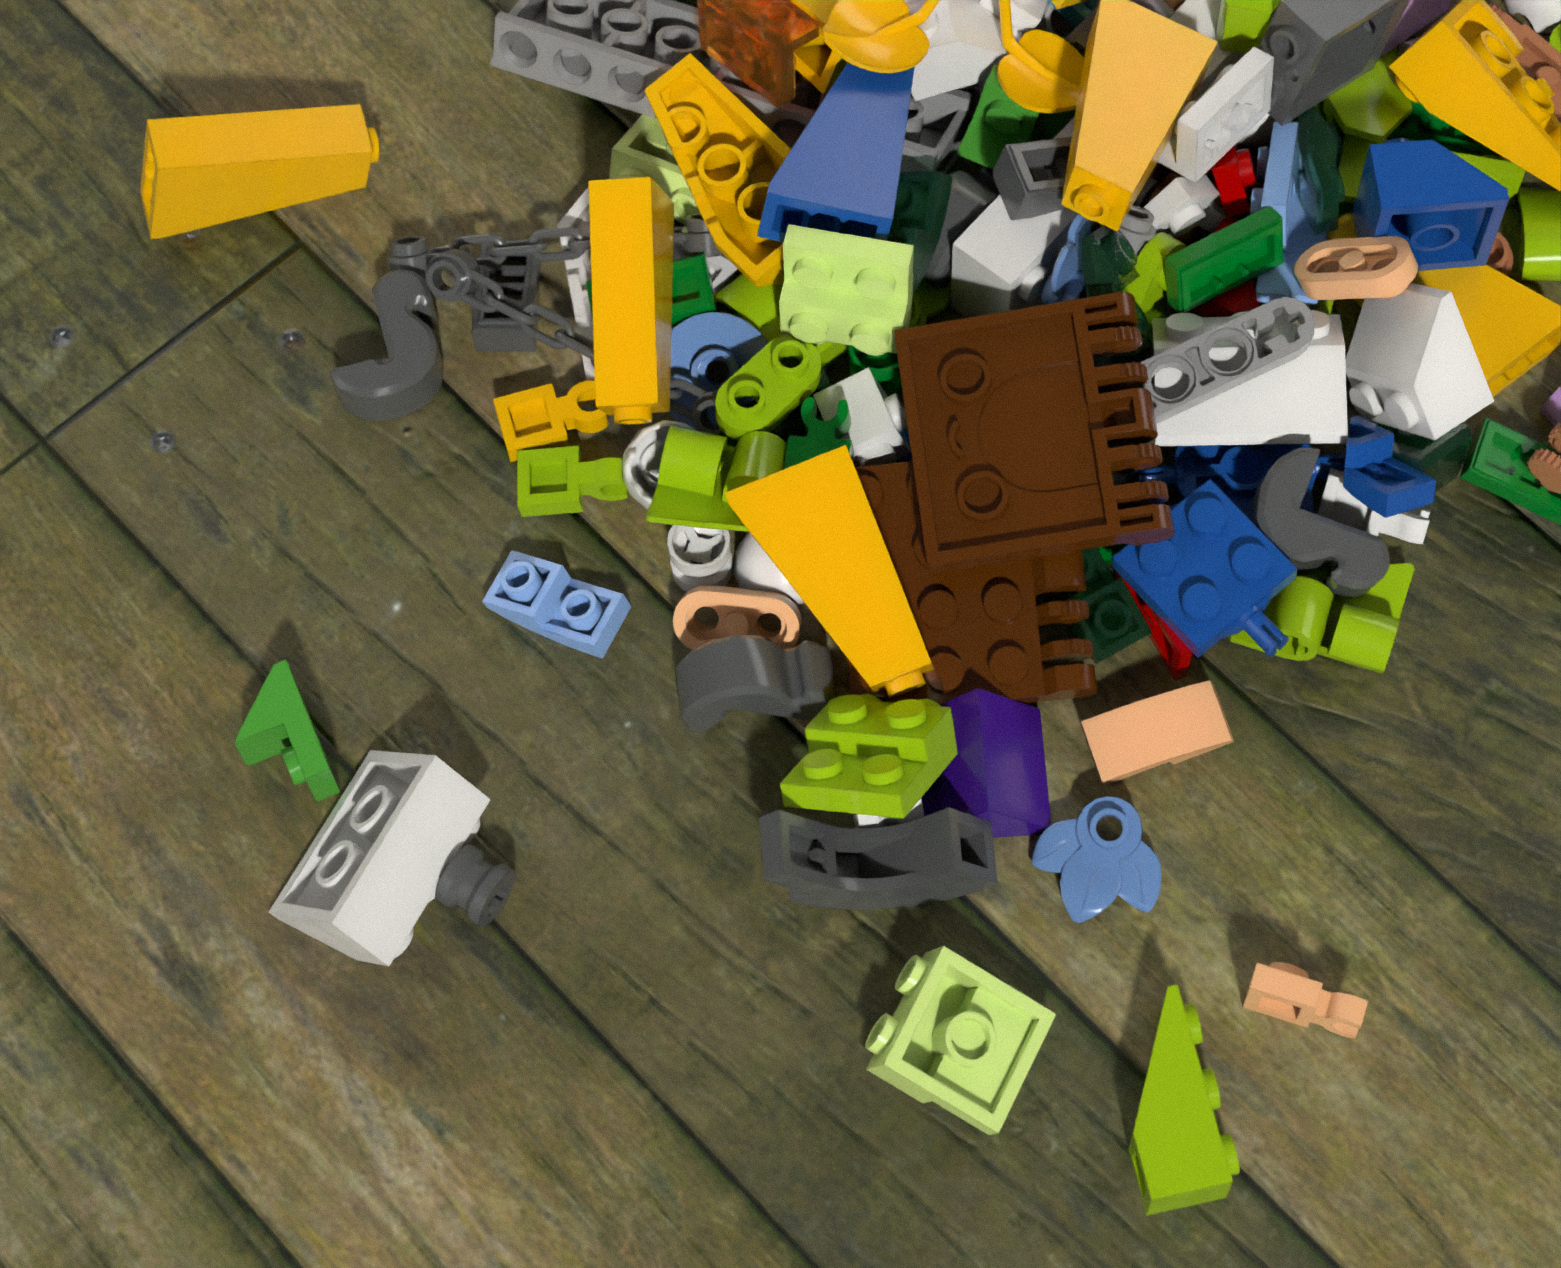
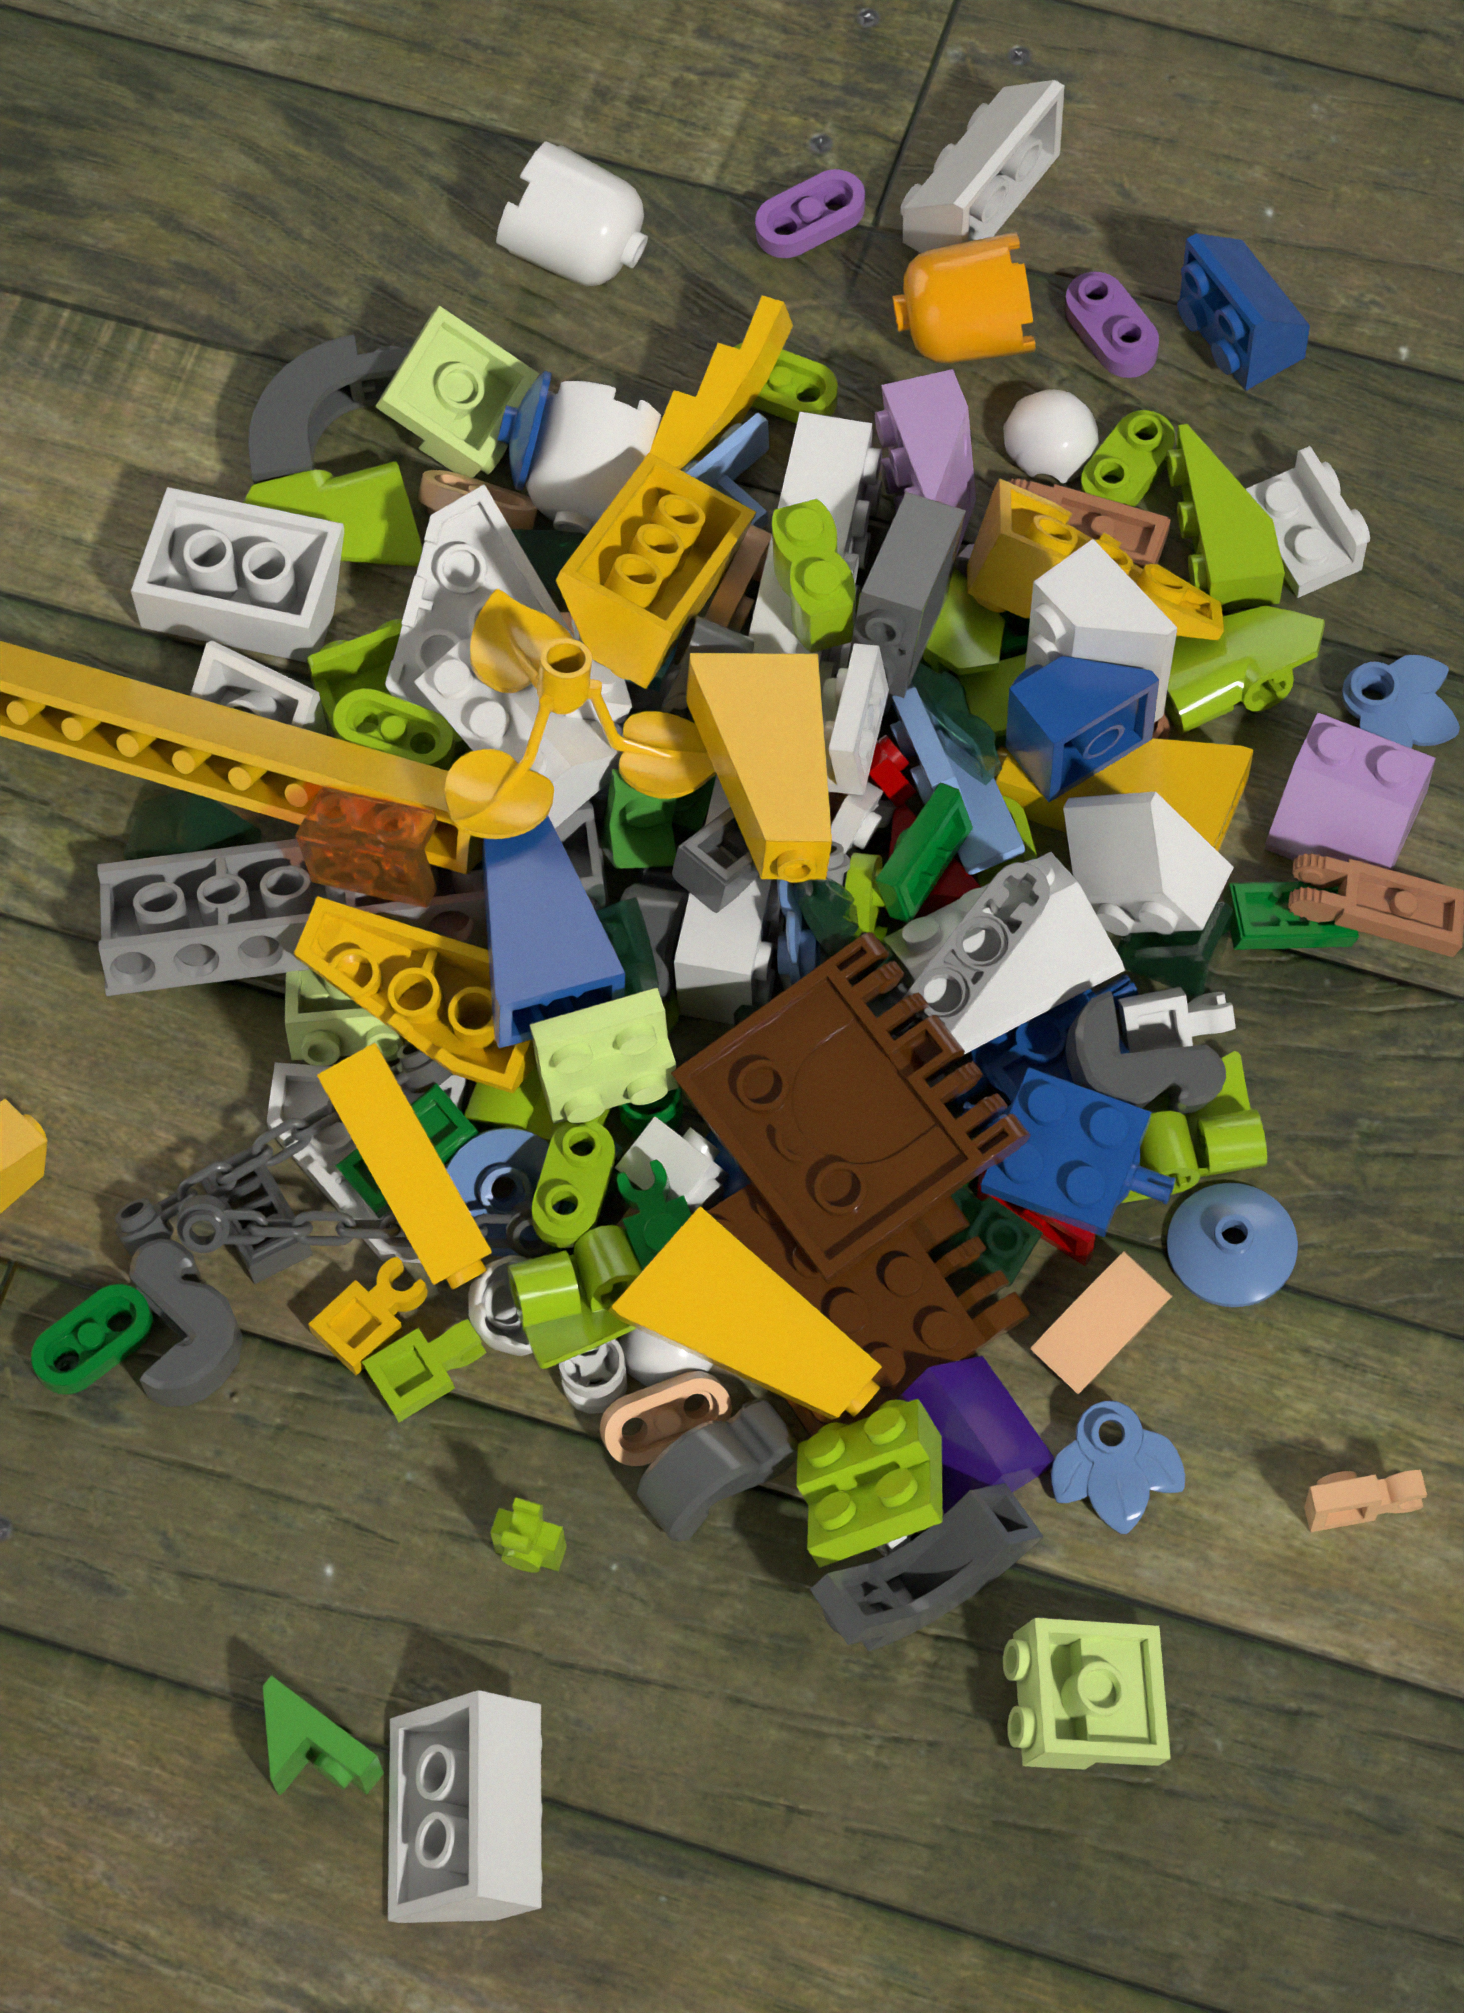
camera: 30 degrees left, 0 degrees up
dark grey wheel [435,845,517,927] -> none
light blue slope [482,550,631,659] -> none
lime slope [1128,984,1240,1216] -> none
light nougat plate [1294,236,1418,301] -> none
blue slope [1343,415,1436,518] -> none
none -> green plate [31,1284,153,1395]
none -> lime plate [490,1497,567,1573]
none -> white slope [1025,539,1177,723]
none -> medium blue dish [1167,1183,1298,1307]

